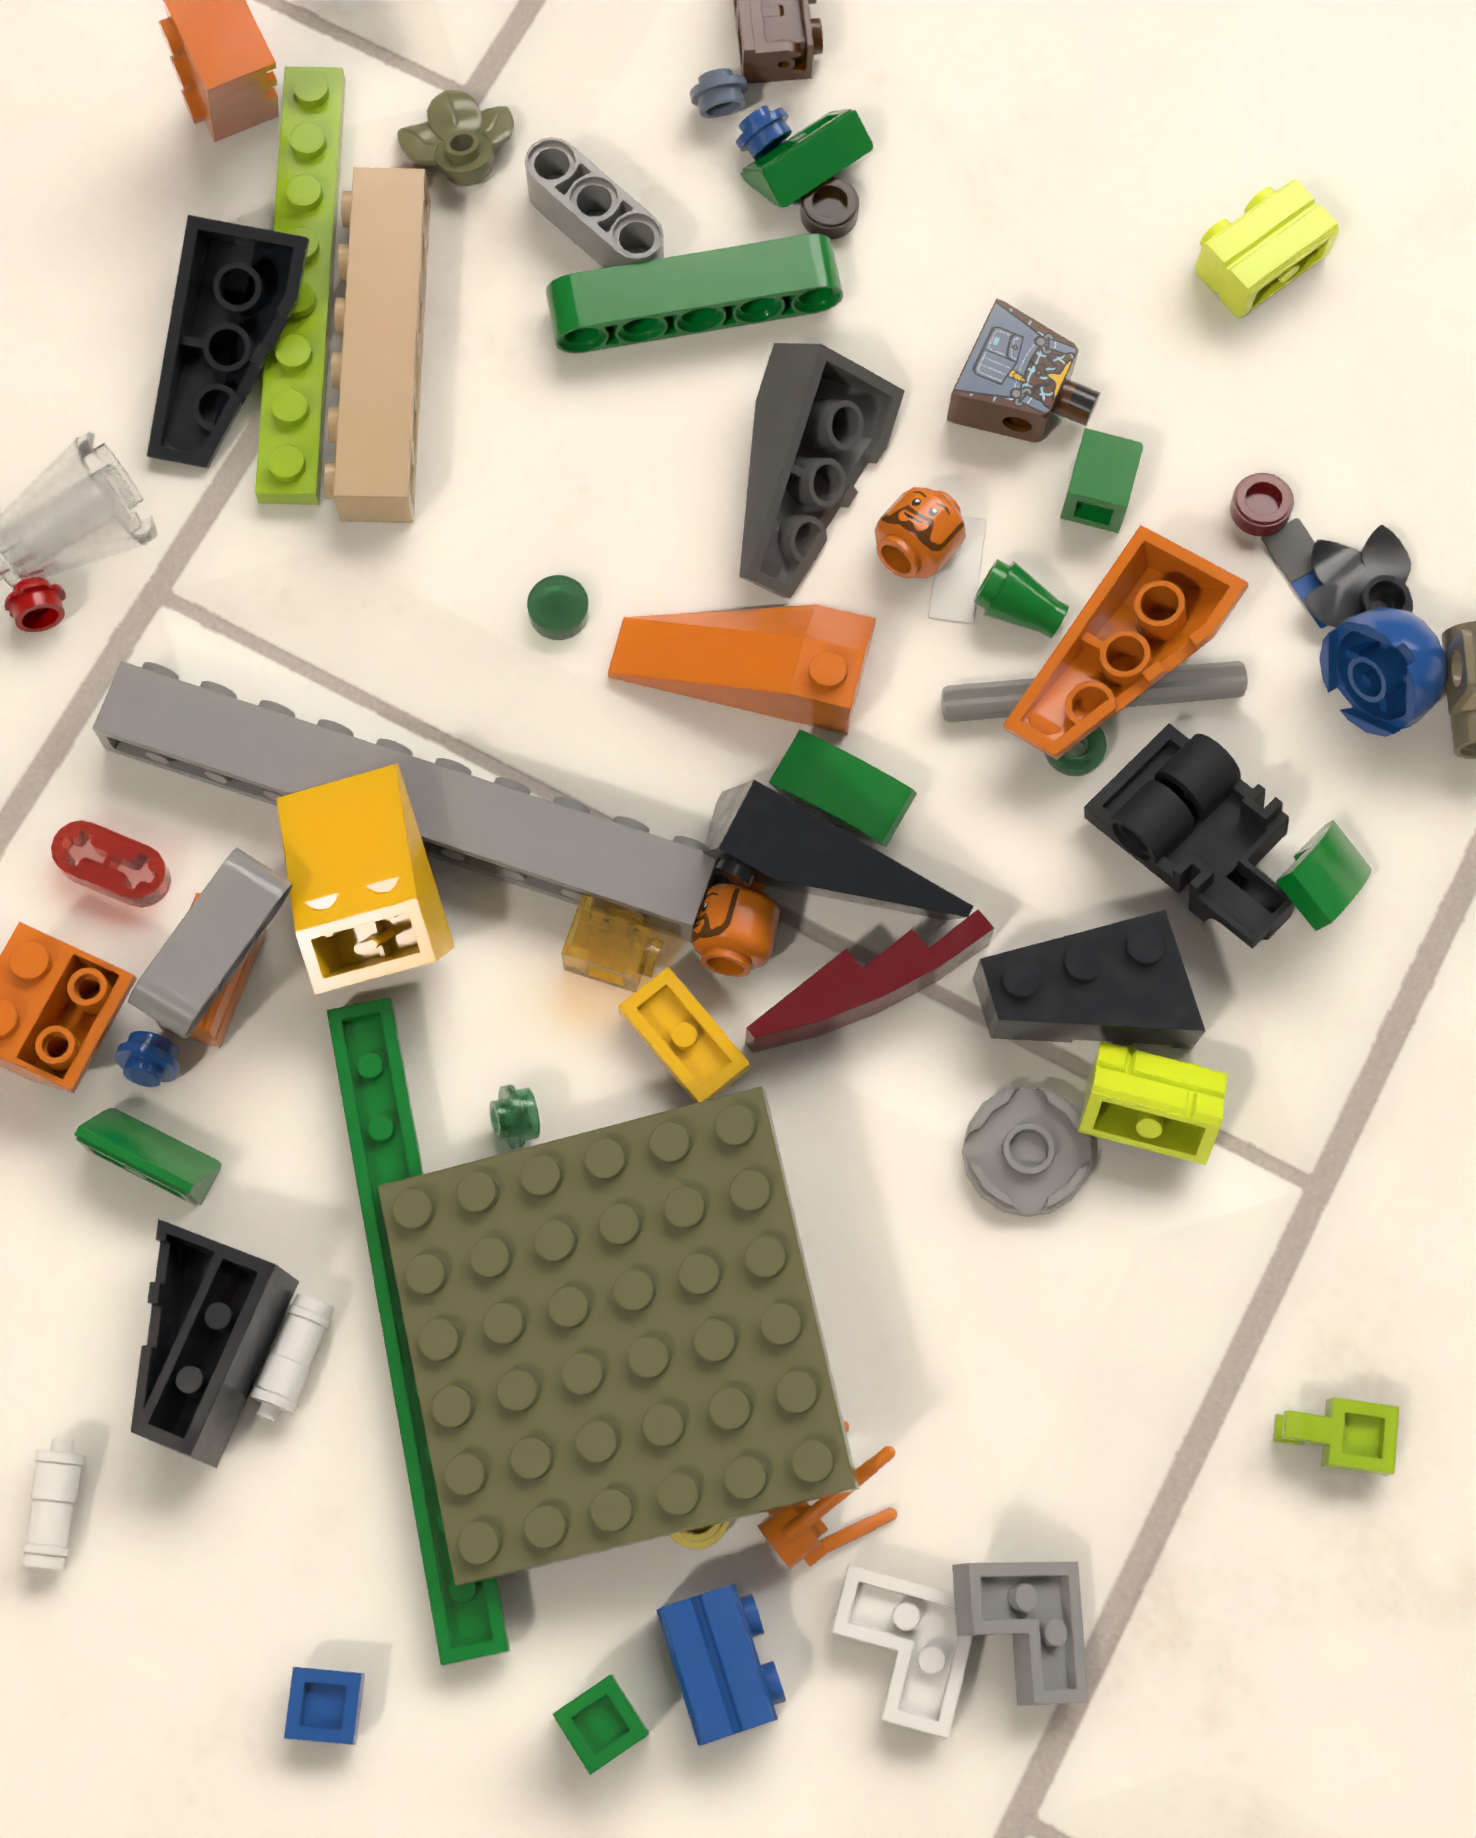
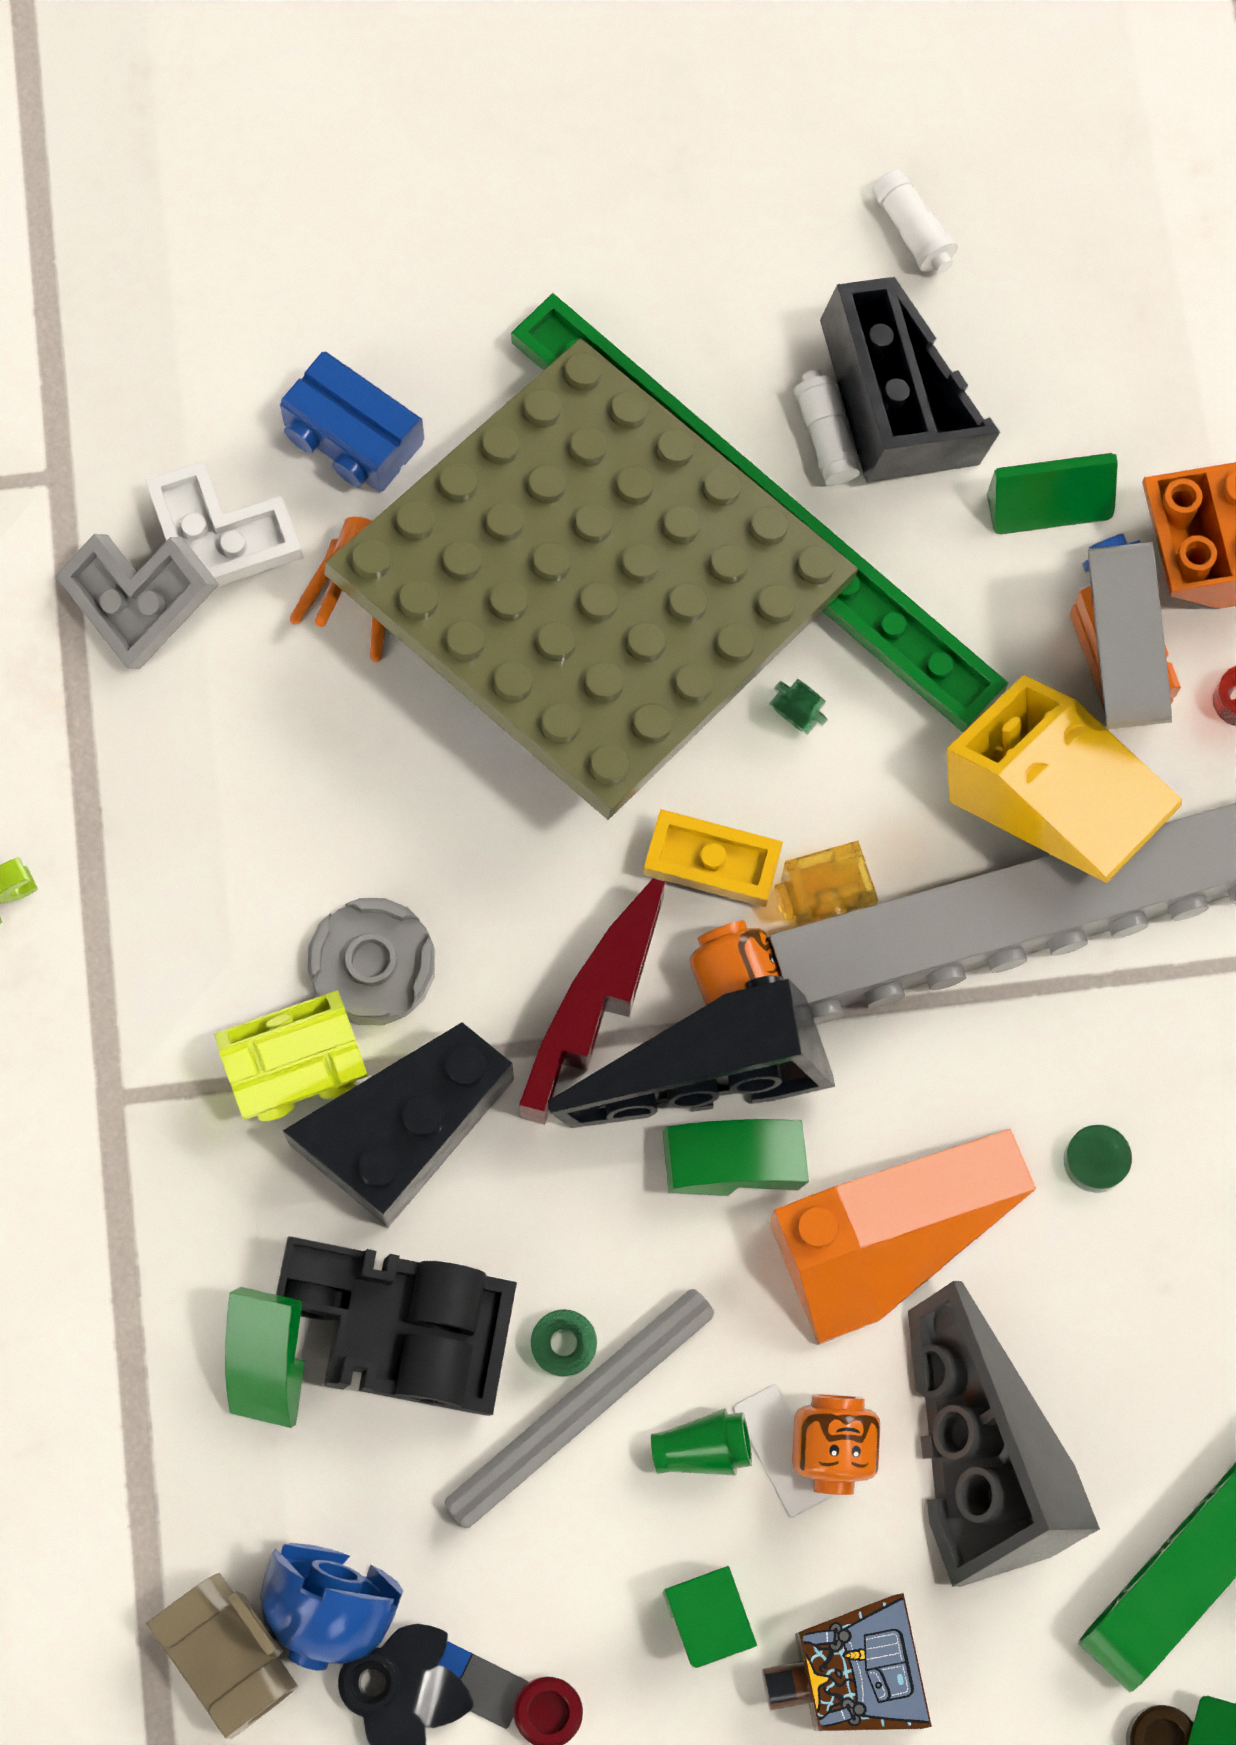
camera: 145 degrees right, 0 degrees up
blue plate [284,1667,365,1745] -> none
green panel [552,1674,650,1775] -> none
orange wedge [1003,525,1248,760] -> none

